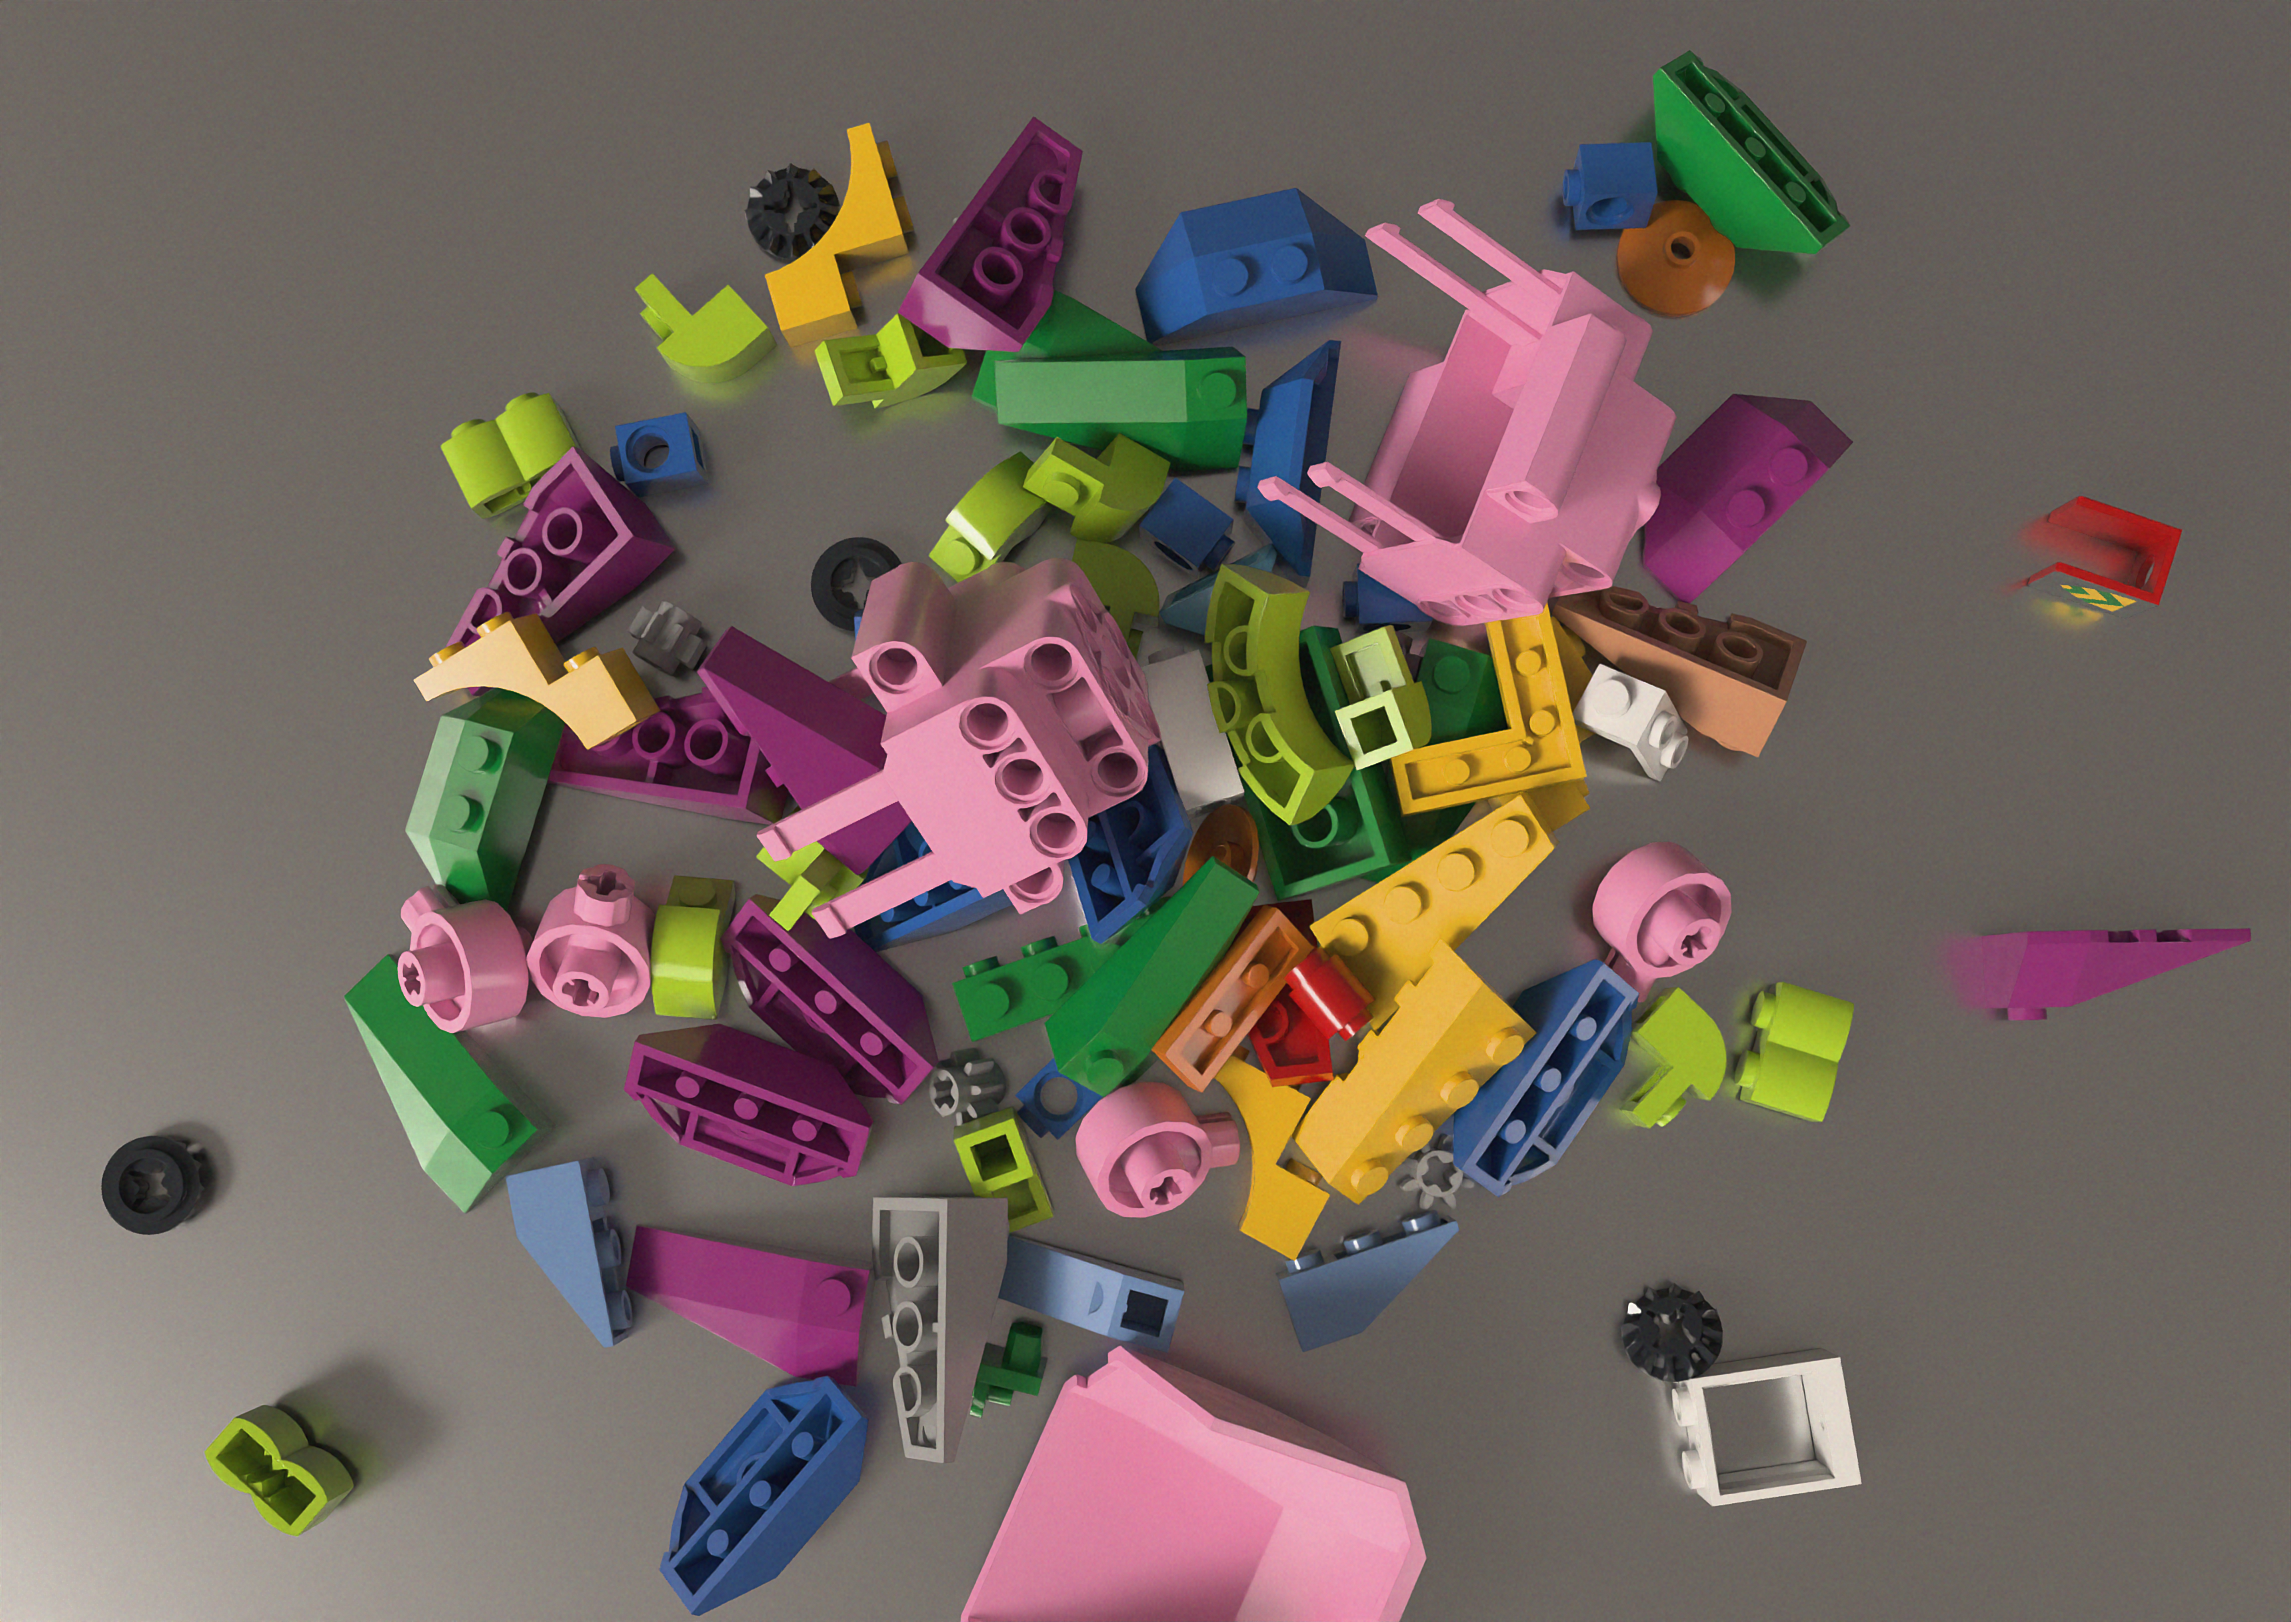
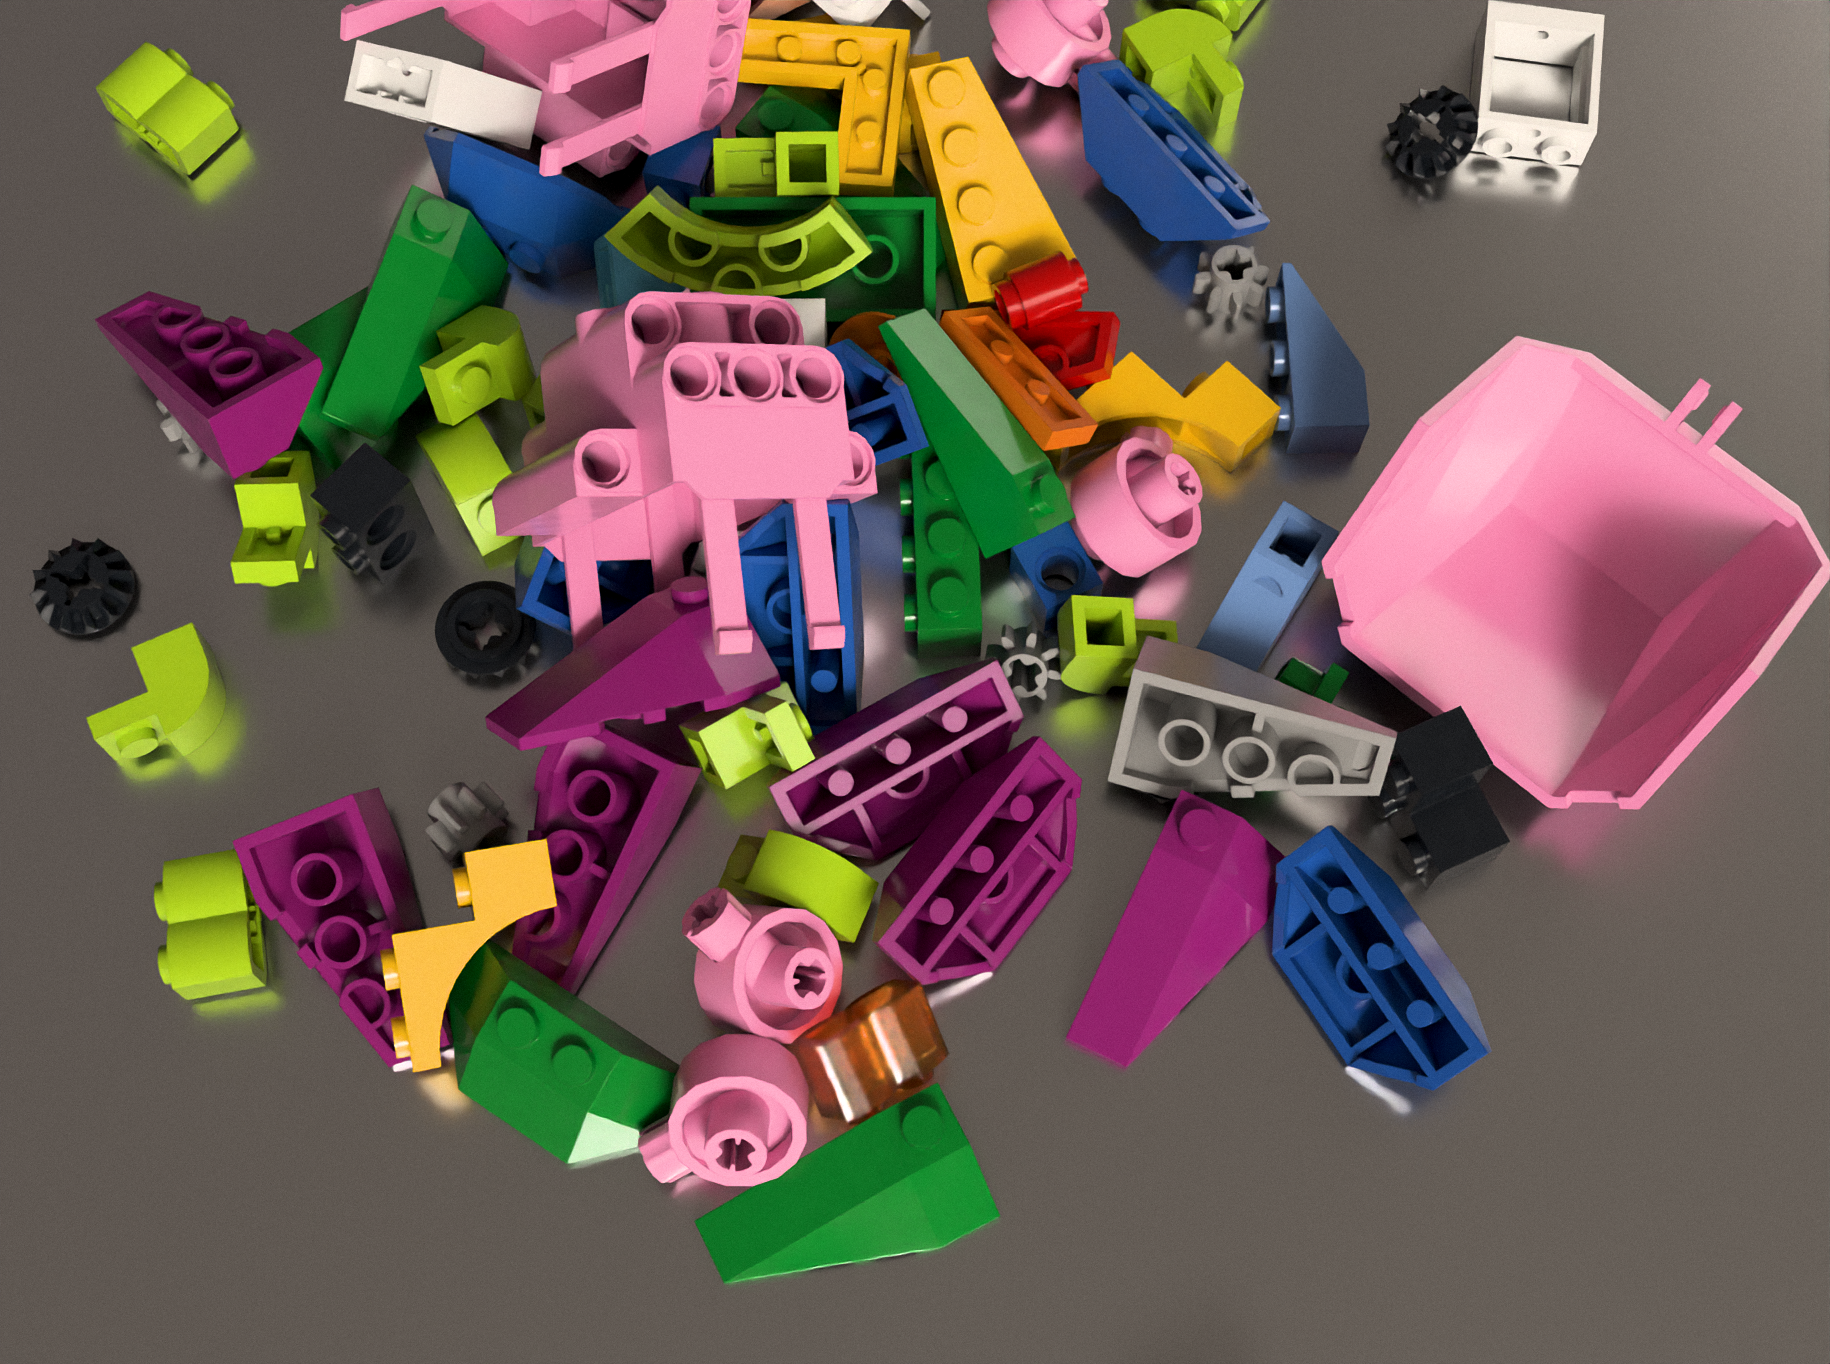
camera: 75 degrees left, 15 degrees down
medium blue slope [505,1157,633,1348] -> none
blue brick [610,412,708,498] -> none
yellow arch [765,123,914,348] -> none
blue wedge [1135,188,1378,347] -> none
blue brick [1139,477,1235,579] -> none
yellow wedge [1291,937,1537,1205] -> none
none -> lime brick [95,42,239,175]
none -> black brick [310,443,435,584]
none -> white window [344,40,542,150]
none -> clear orange brick [791,979,949,1124]
none -> black brick [1367,706,1510,890]

